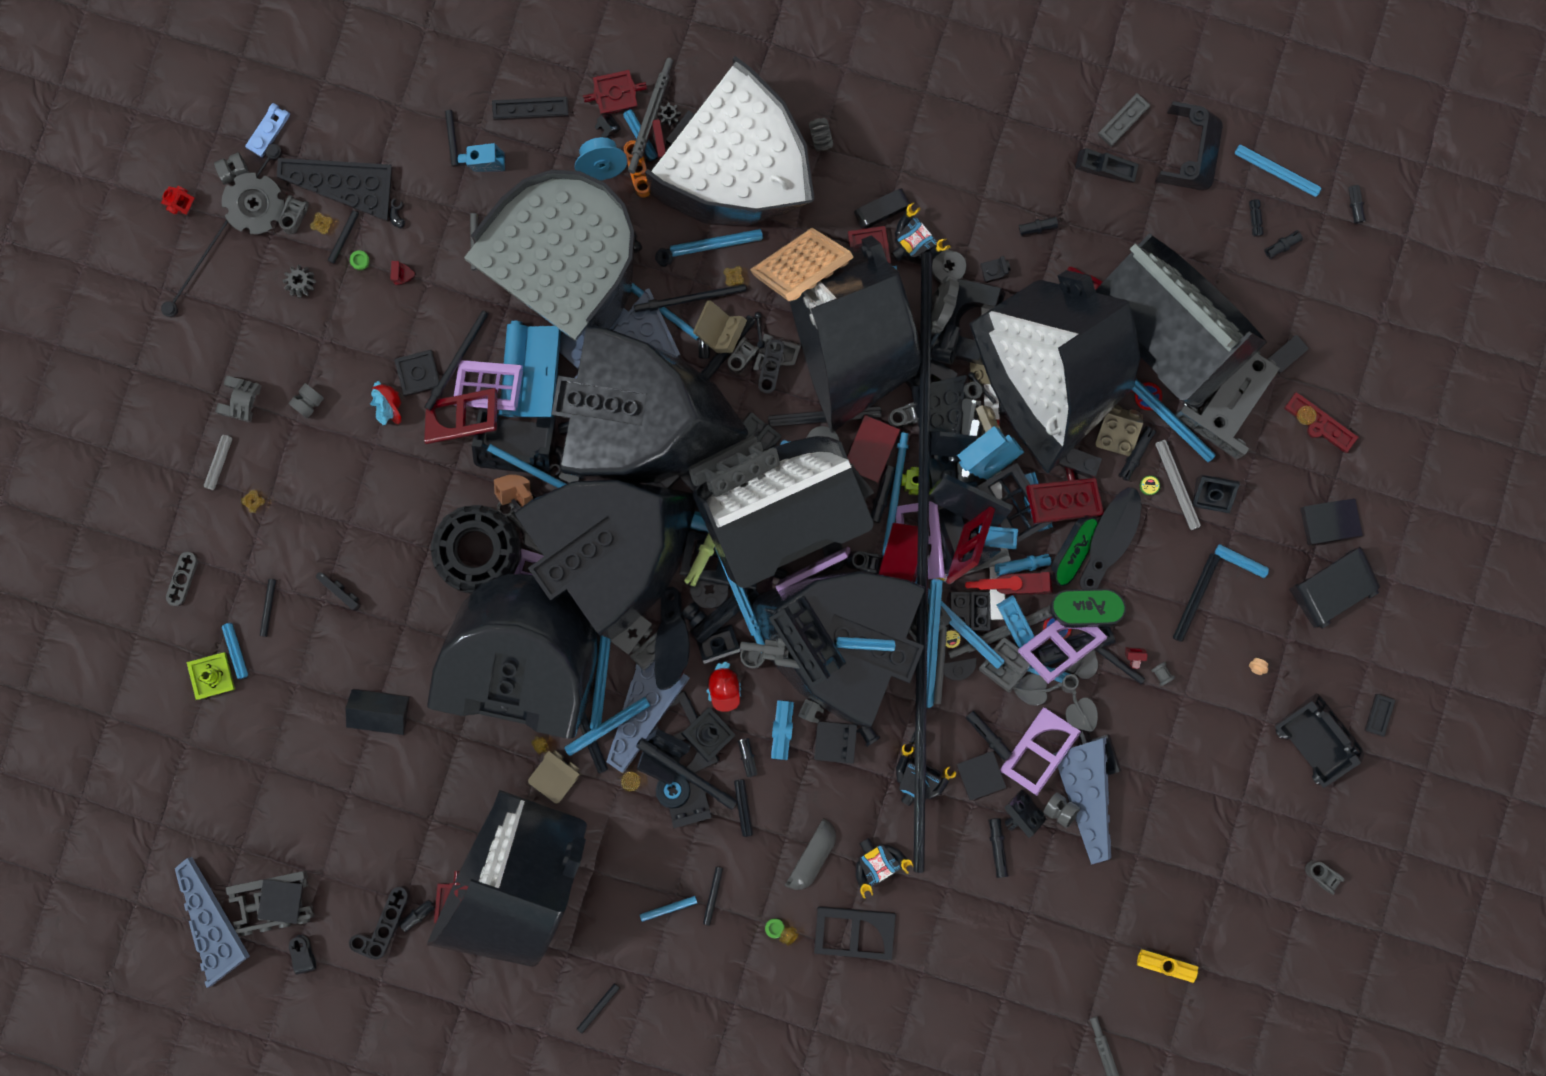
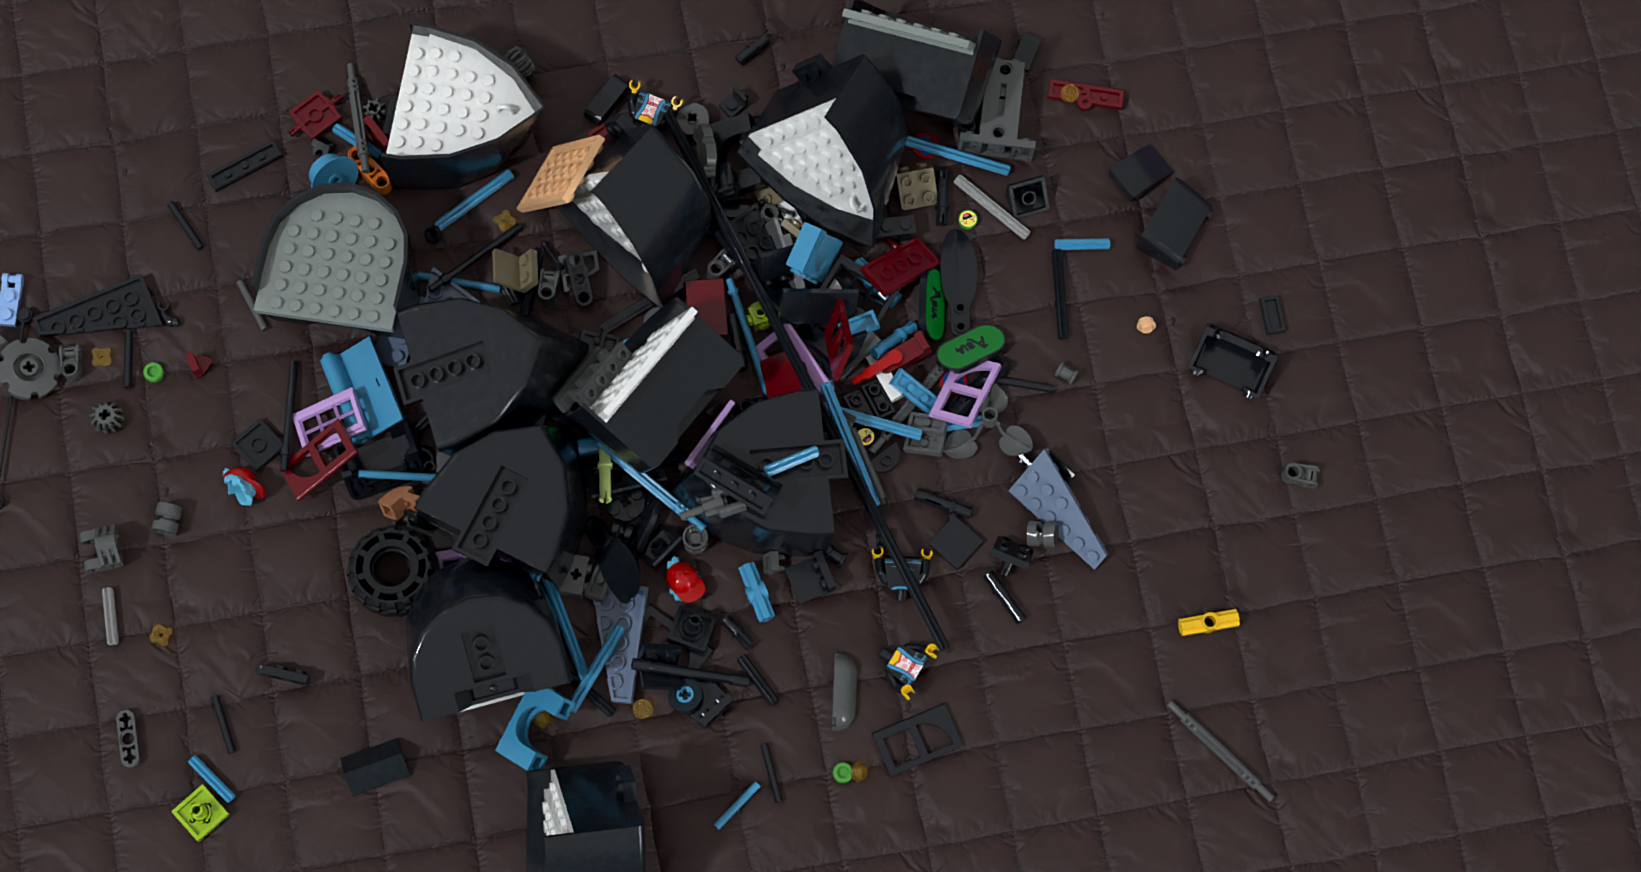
camera: 30 degrees left, 10 degrees down
dark azure torso [458,143,505,172] -> none
dark tan bracket [528,750,581,804] -> none
lavender window [1000,707,1081,796] -> none
dark red tile [1125,647,1147,669] -> none
none -> dark azure arch [495,688,576,771]

